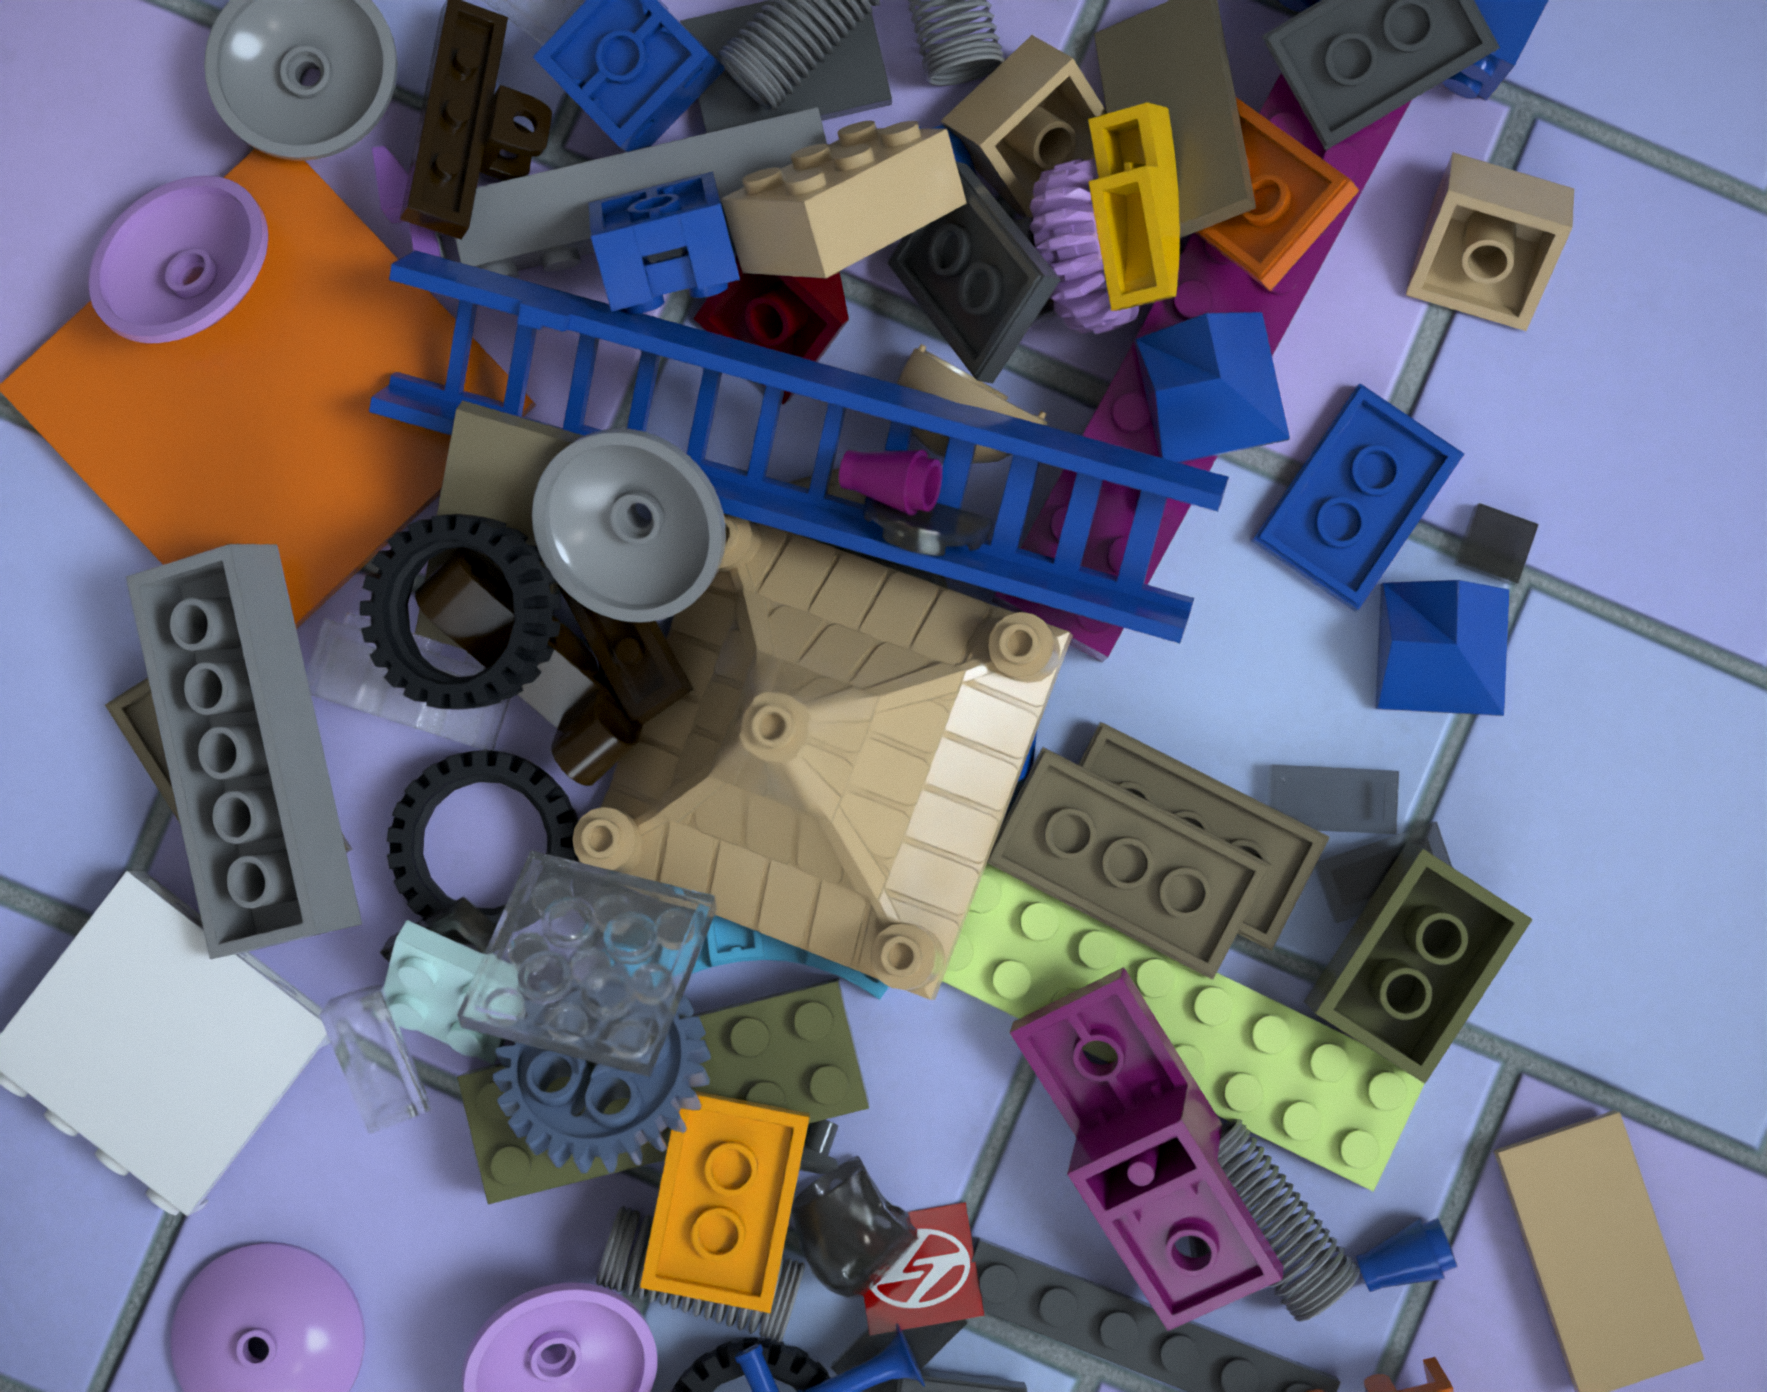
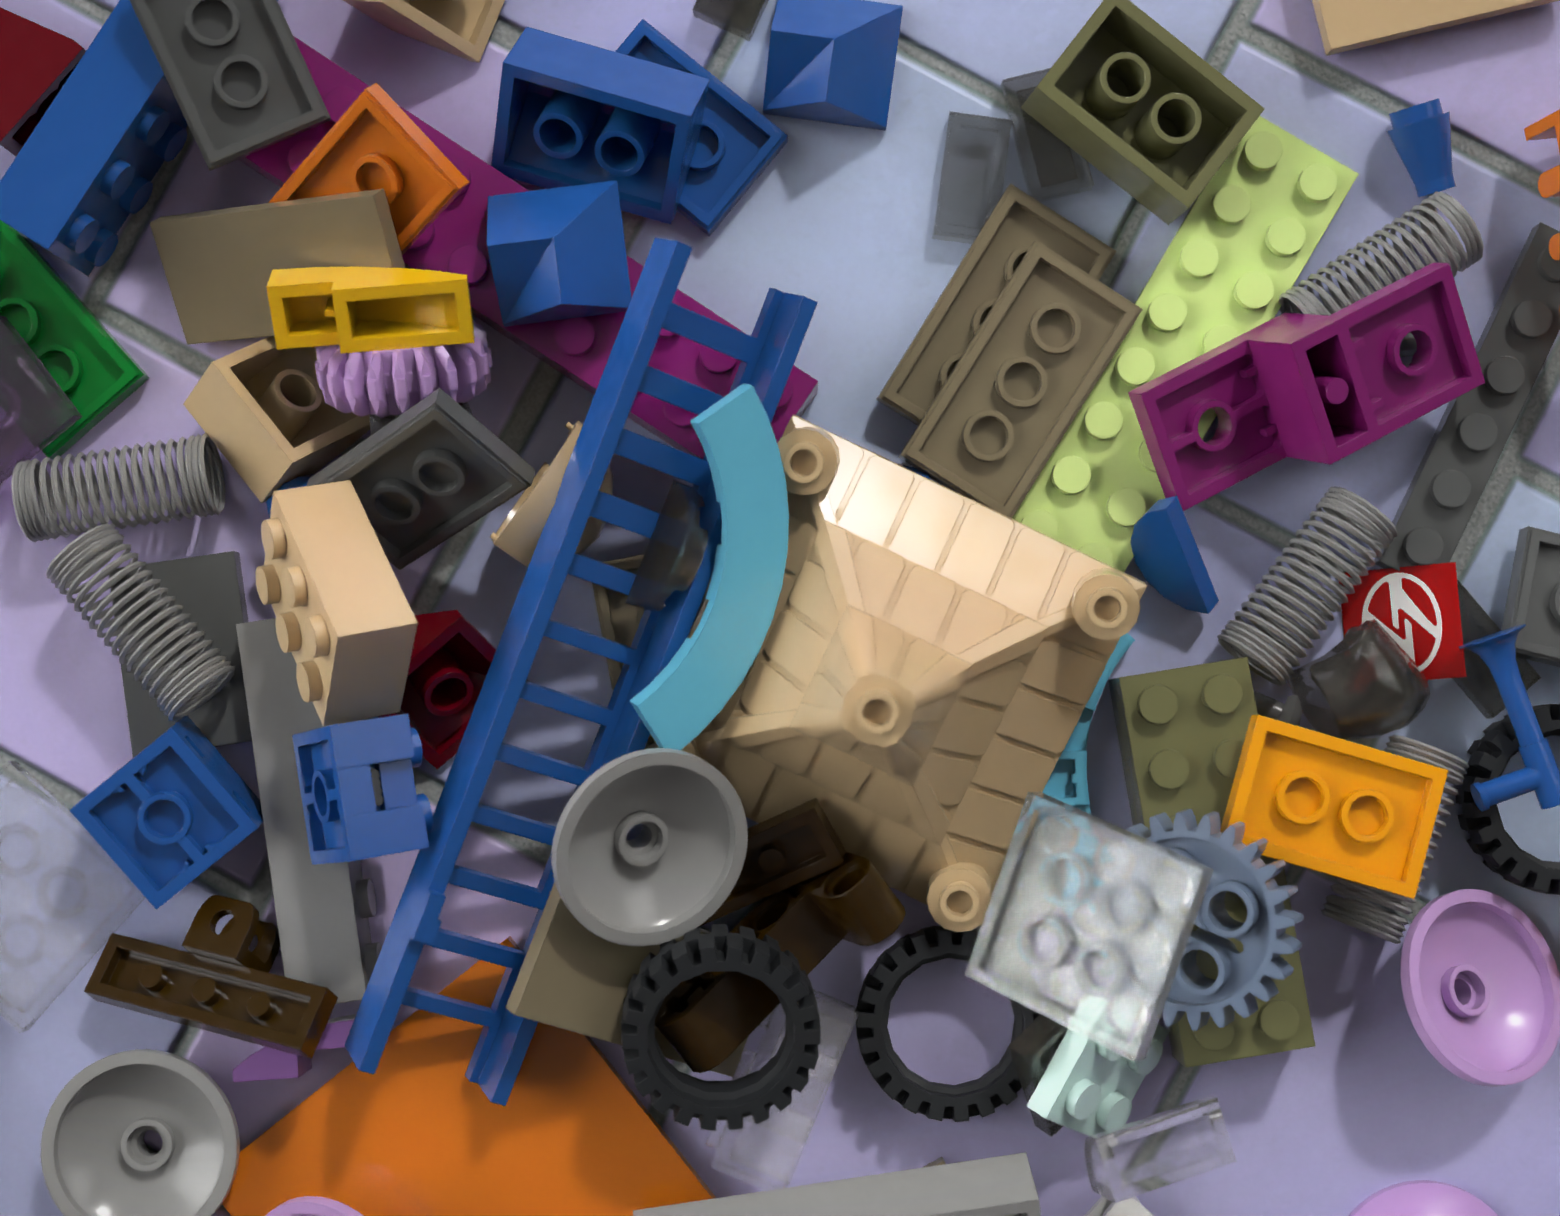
camera: 80 degrees left, 0 degrees up
magenta cone [839,450,942,515] -> none
none -> blue slope [491,27,710,225]
none -> medium azure tile [630,383,789,750]
none -> blue tile [1130,496,1219,614]
none -> light grey piece [1217,487,1398,686]

